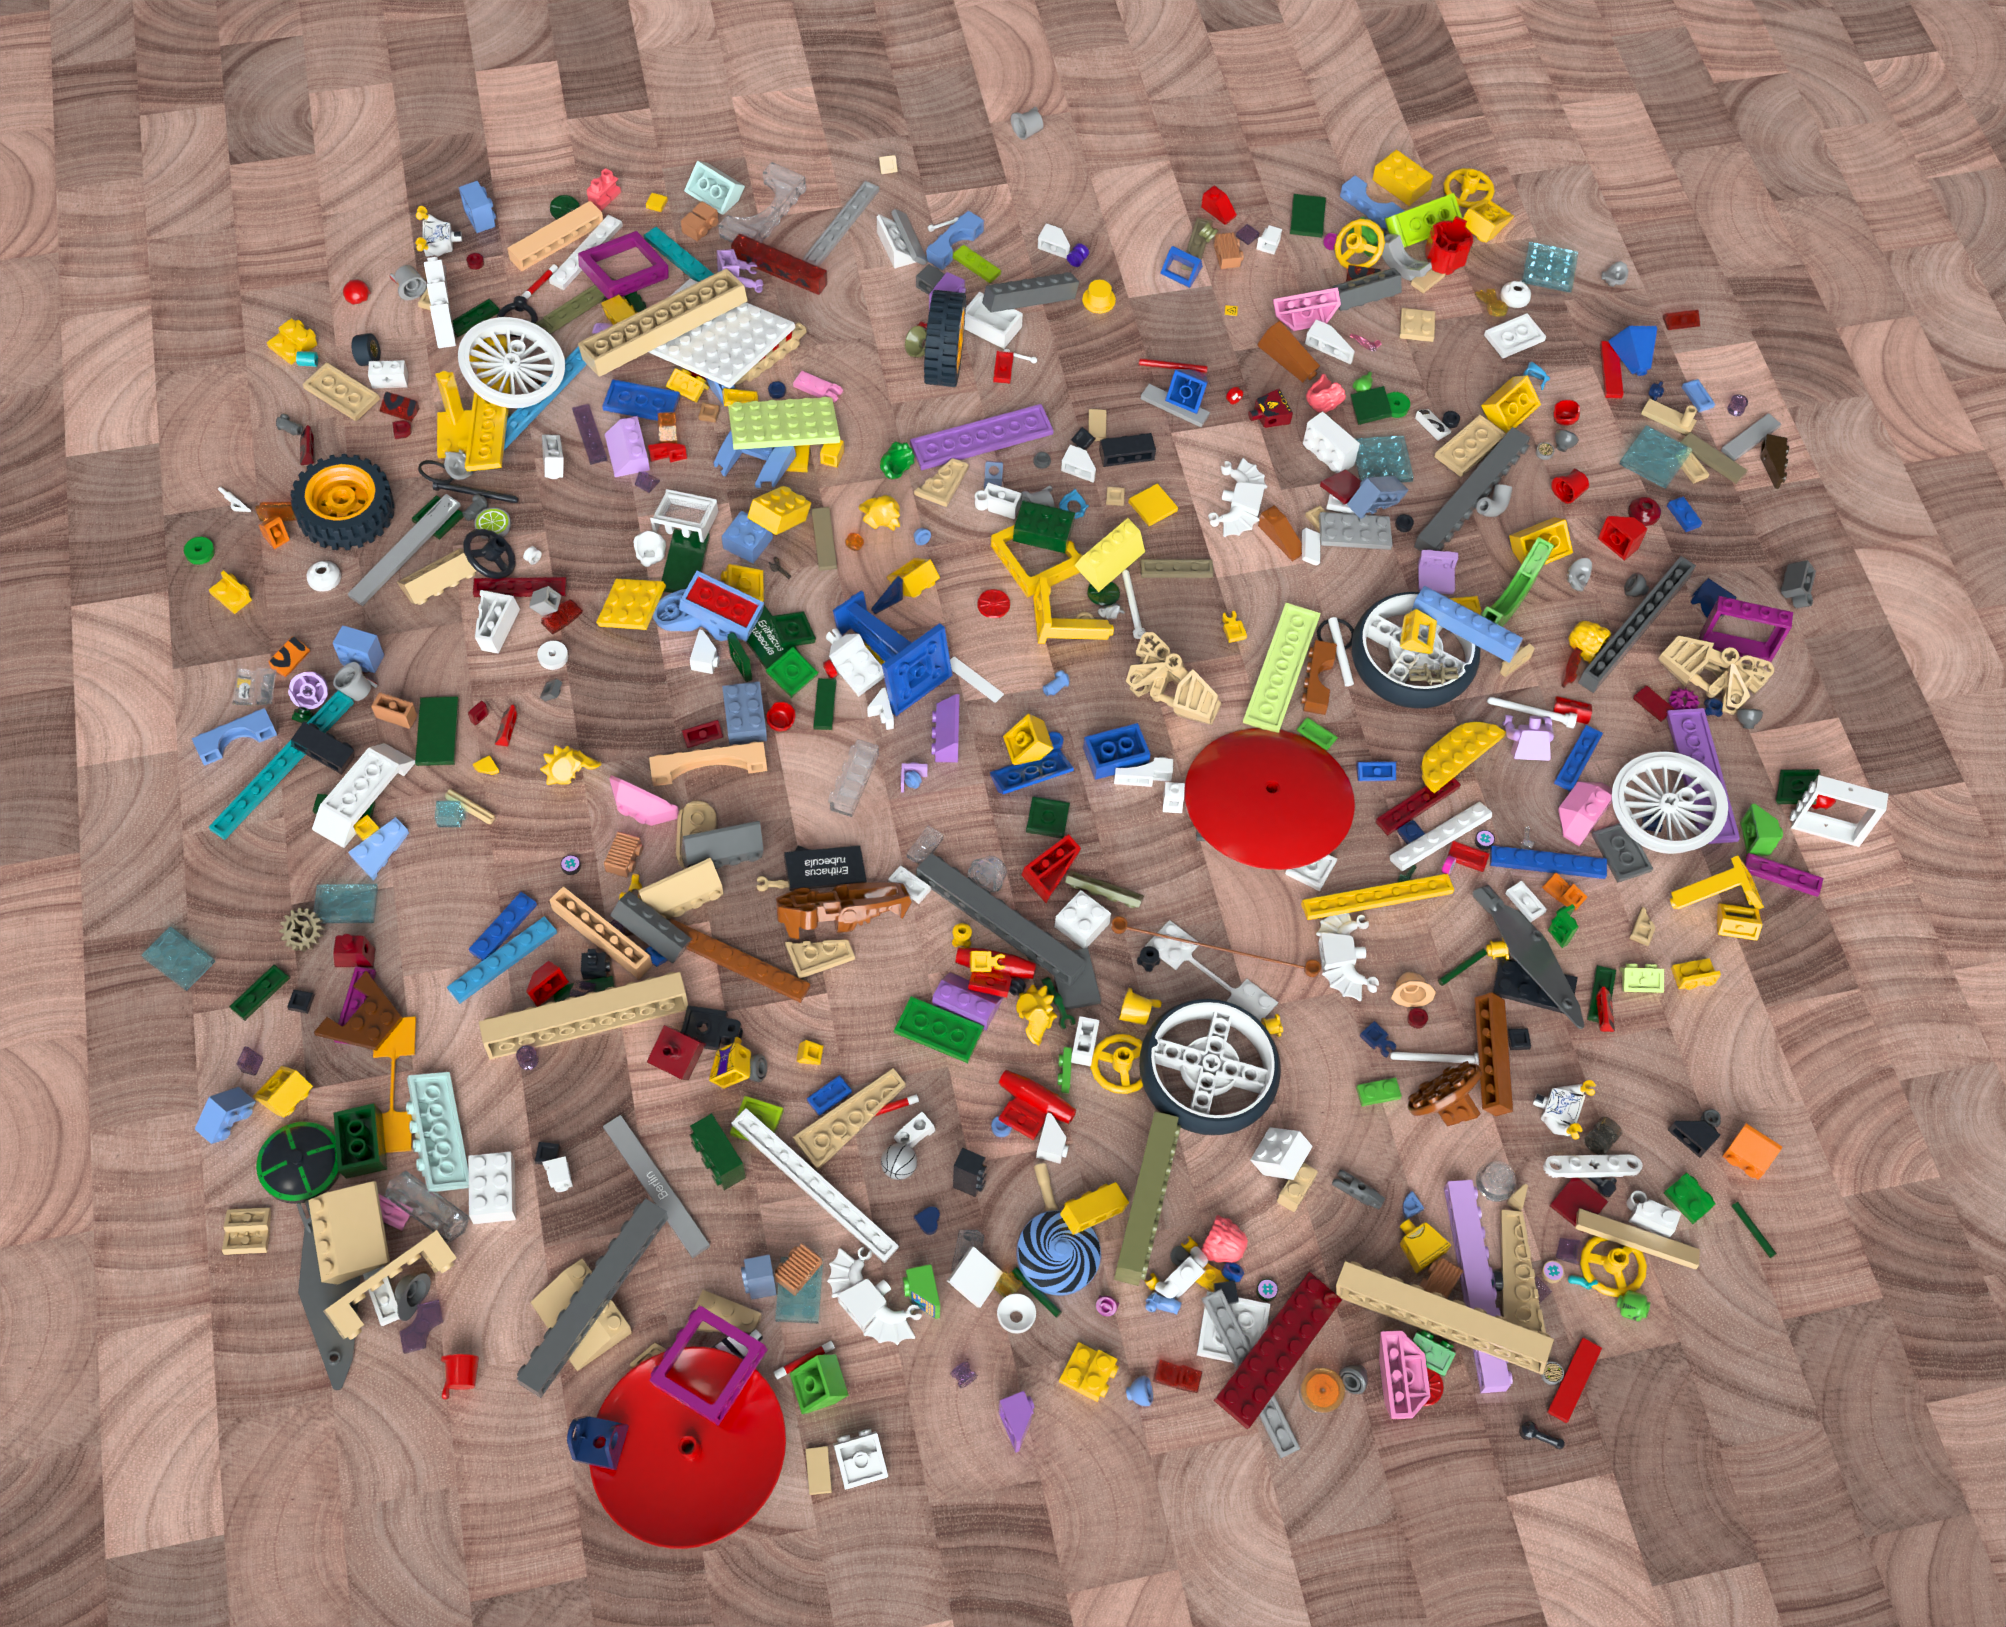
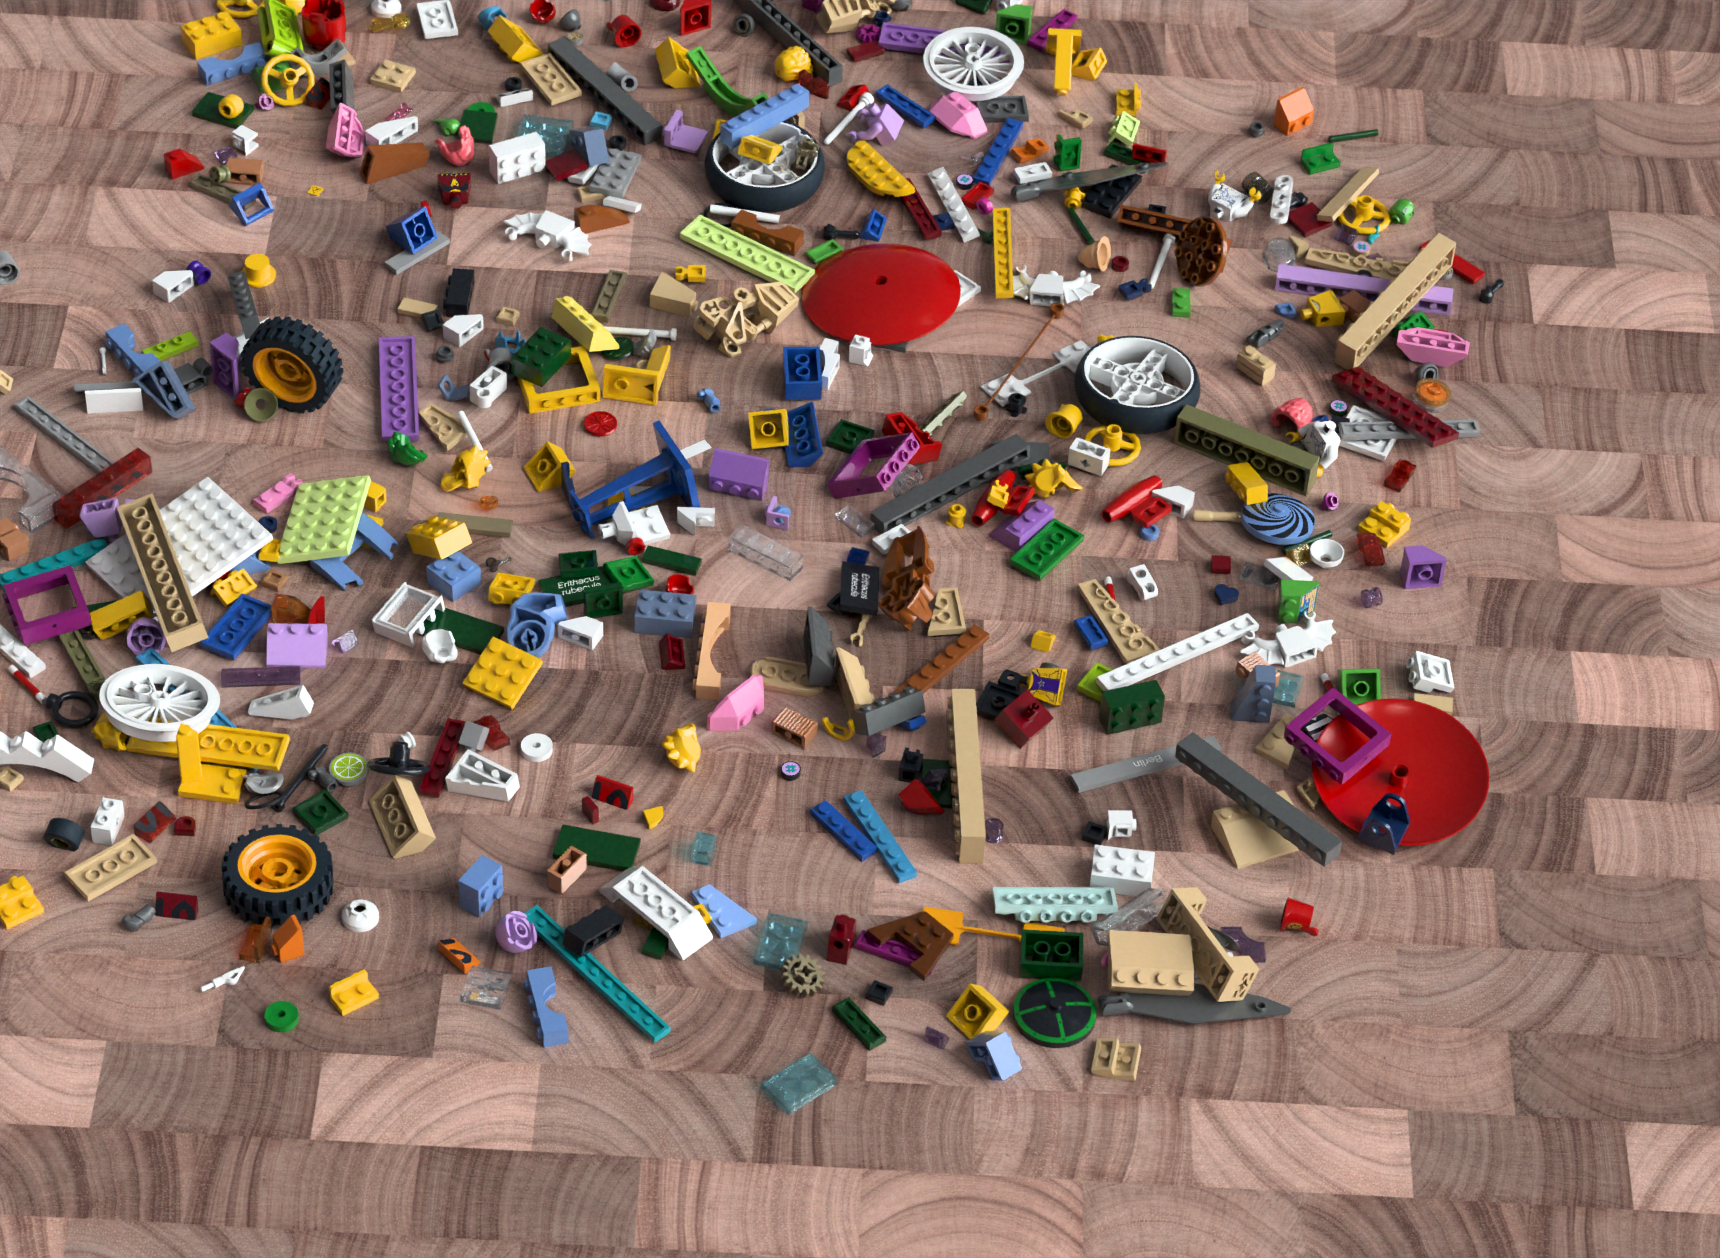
camera: 75 degrees left, 15 degrees down
dark green plate [292,707,313,723] -> none
piece [296,351,318,367] -> none
light grey hat [333,662,378,701] -> none
light grey tile [348,494,461,606] -> none
tan axle [445,789,496,824] -> none
dark grey plate [540,679,563,702] -> none
light nougat brick [550,886,652,980] -> none
brick [679,571,764,642] -> none
light grey piece [881,1143,917,1180] -> none
medium blue plate [914,528,931,545] -> none
black brick [953,1147,987,1197] -> none
white brick [1055,890,1111,949] -> none
bright green plate [1057,1047,1072,1093] -> none
medium blue brick [1126,1375,1153,1406] -> none
yellow tile [1128,483,1178,526] -> none
red bar [1139,358,1208,373] -> none
medium blue arm [1145,1292,1182,1315] -> none
white brick [1250,1127,1313,1180] -> none
light grey hat [1567,558,1592,592] -> none
white hinge [1627,1191,1681,1239] -> none
black slope [1668,1121,1721,1158] -> none
none -> sand blue wedge [132,361,196,419]
none -> yellow head [218,94,244,119]
none -> white bar [457,411,493,472]
none -> medium azure tile [590,112,612,130]
none -> tan slope [650,272,698,317]
none -> black piece [823,224,860,241]
none -> magenta piece [827,432,920,499]
none -> clear blue tile [846,547,870,565]
none -> dark red tile [1211,555,1231,574]
none -> clear red slope [1356,533,1385,566]

